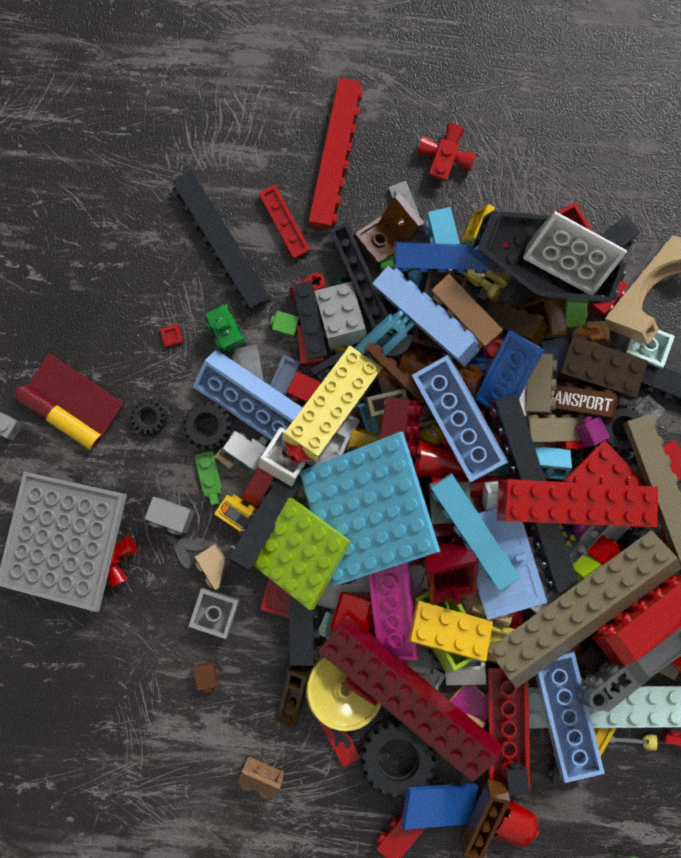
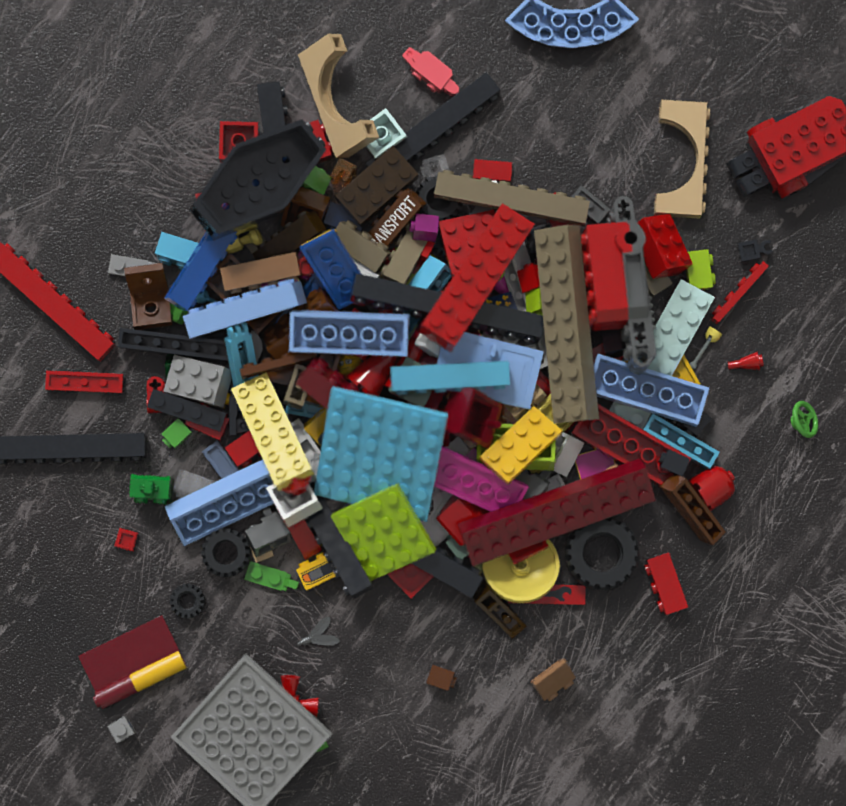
camera: 65 degrees left, 0 degrees up
light grey brick [145,497,195,535] -> none
light grey brick [188,588,240,639] -> none
tan slope [195,544,227,590] -> none
blue tile [401,783,478,830] -> none
red brick [417,123,476,182] -> none
yellow tile [460,204,495,245] -> none
white slope [523,211,627,295] -> none
none -> medium azure brick [643,413,720,469]
none -> red cone [728,351,764,370]

